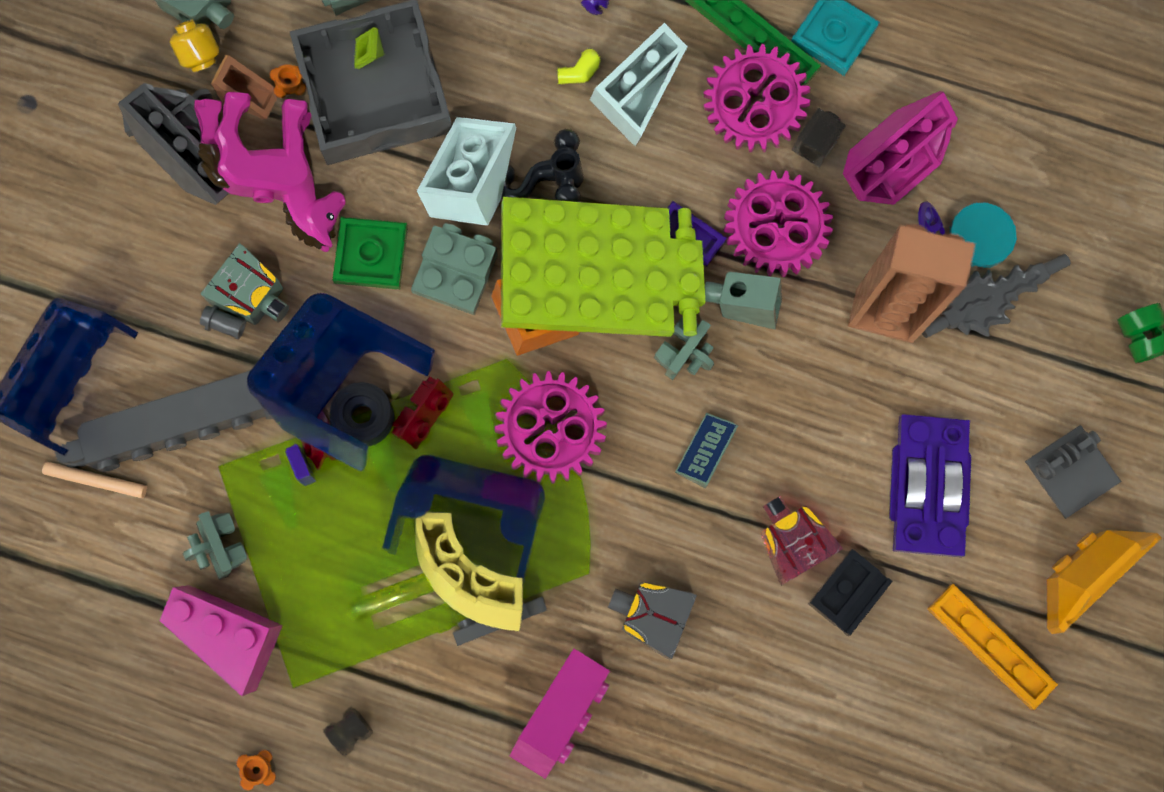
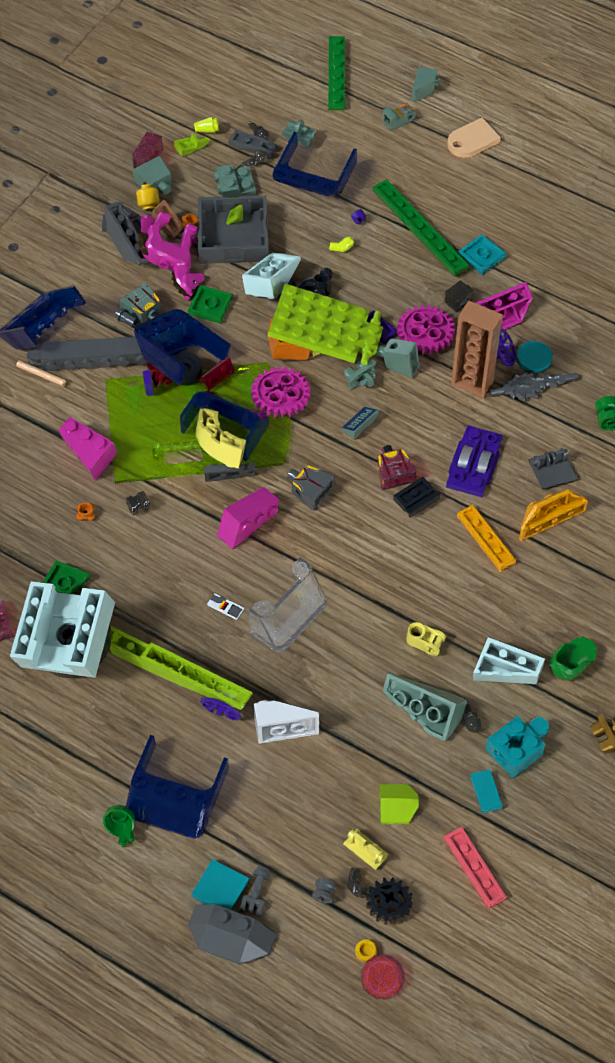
camera: 15 degrees right, 20 degrees down
sand green hips [183,511,247,580] -> none
sand green plate [411,223,498,315] -> none
light aqua wedge [590,23,687,146] -> none
dark pink gear [704,44,810,153] -> none

